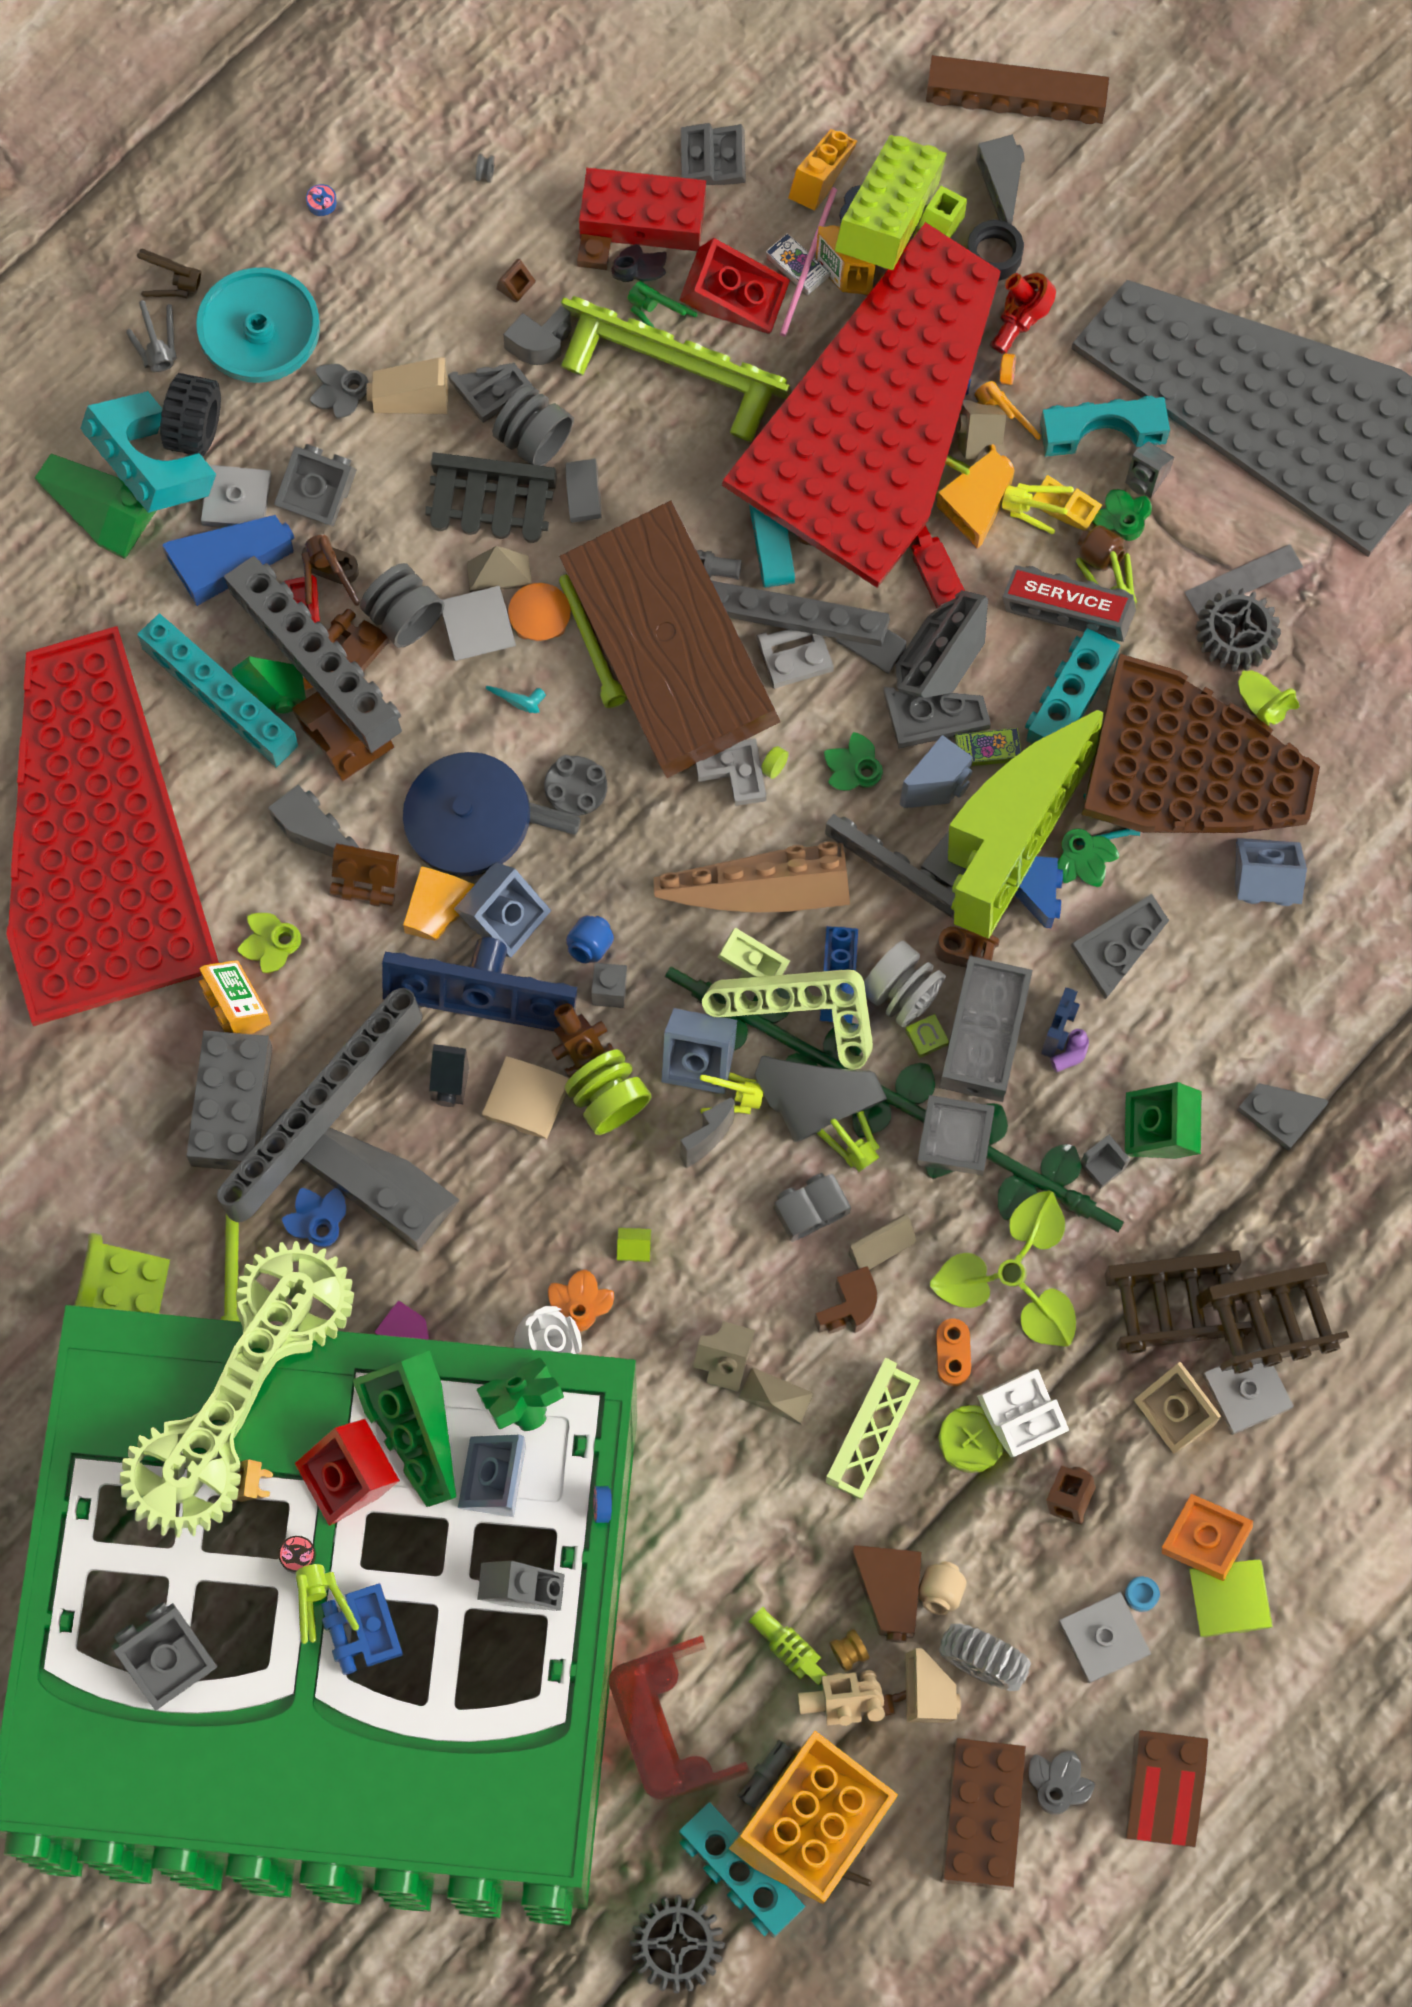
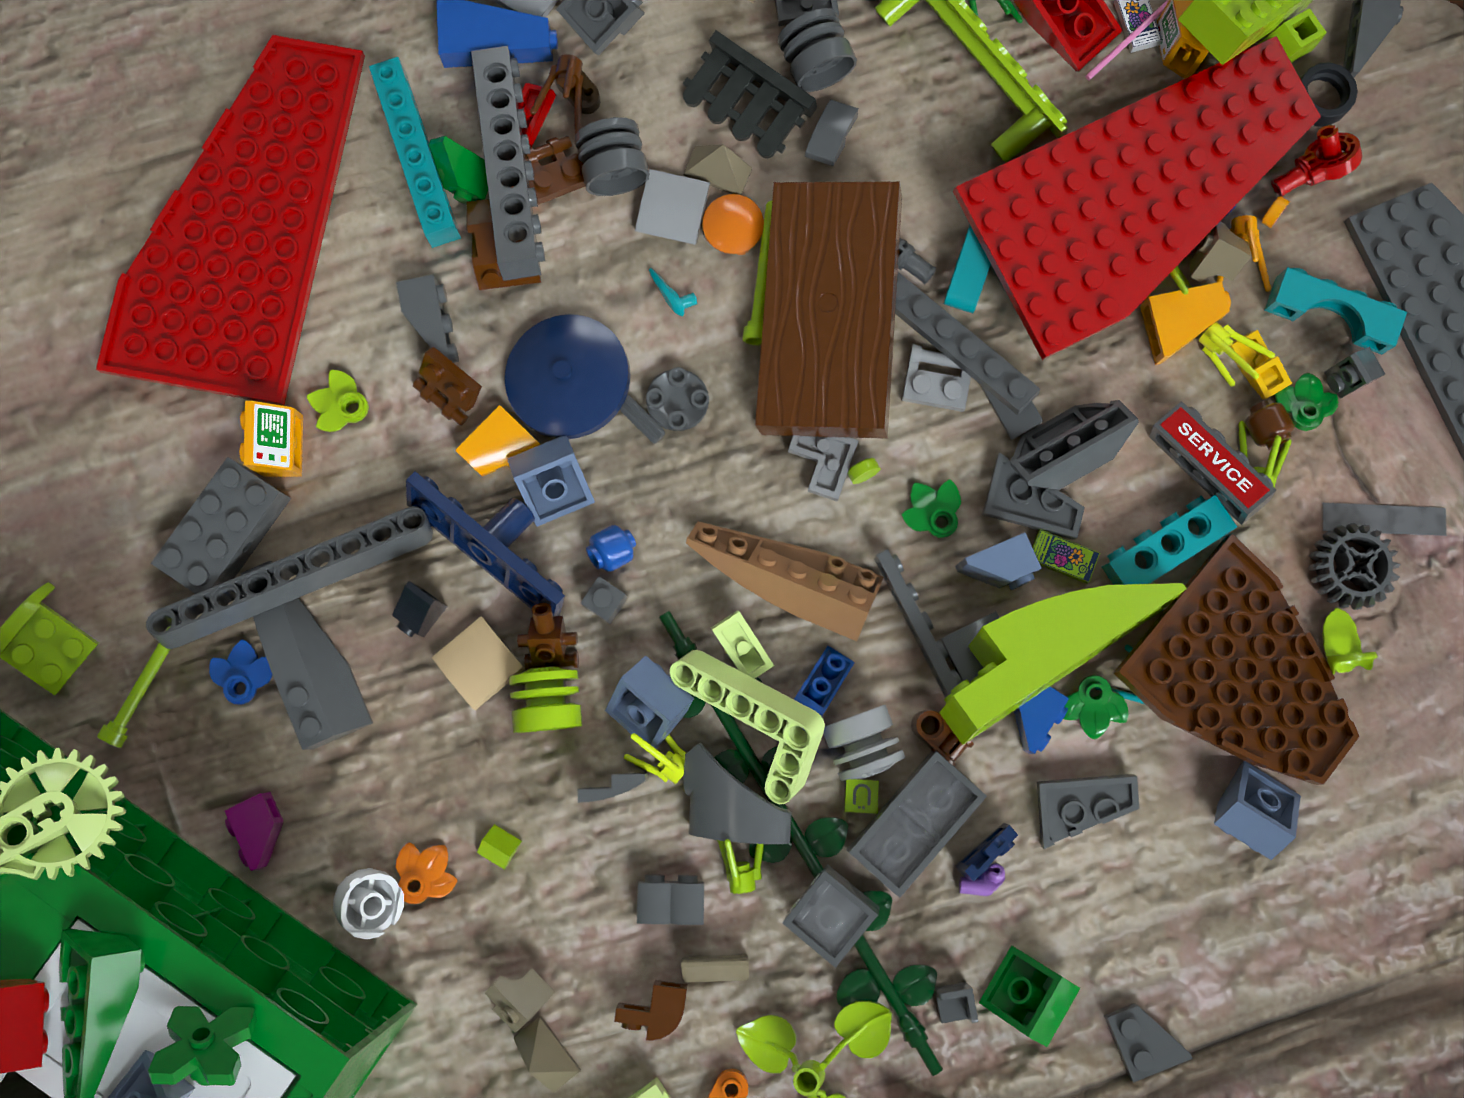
camera: 30 degrees right, 10 degrees up
red hinge [911,525,965,609] -> none

